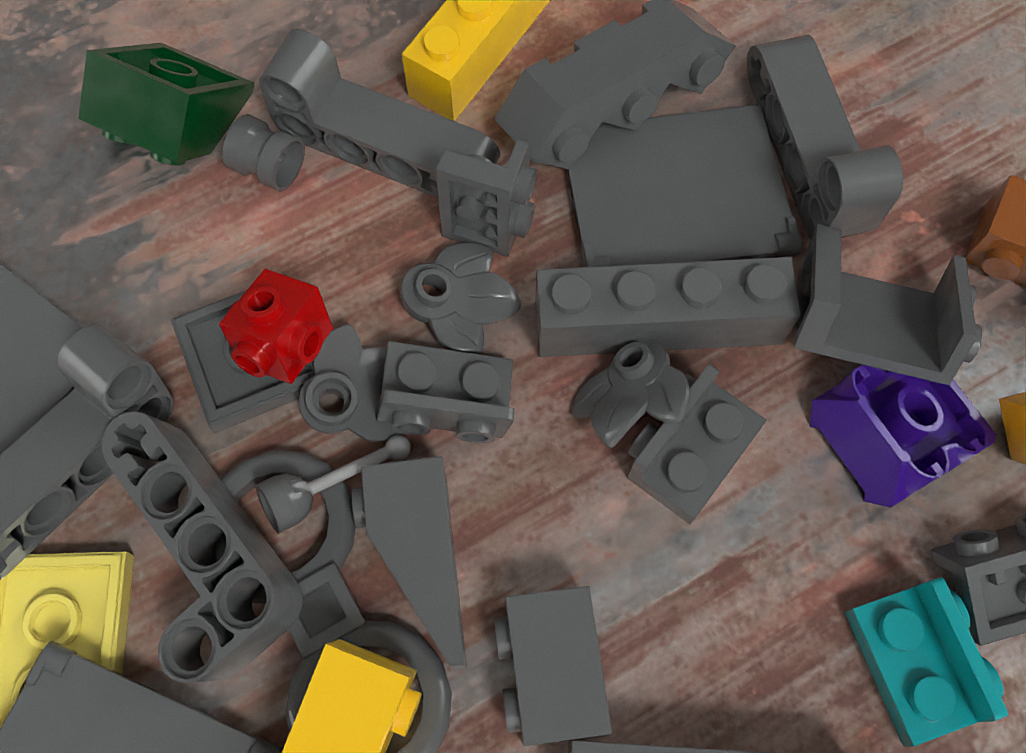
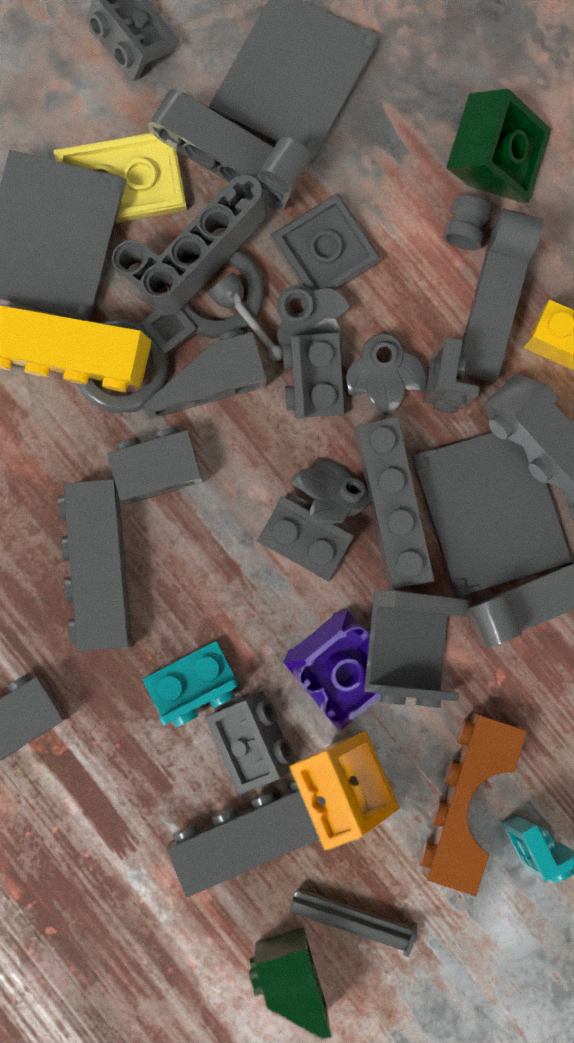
camera: 75 degrees right, 15 degrees up
red brick [219,269,334,384] -> none

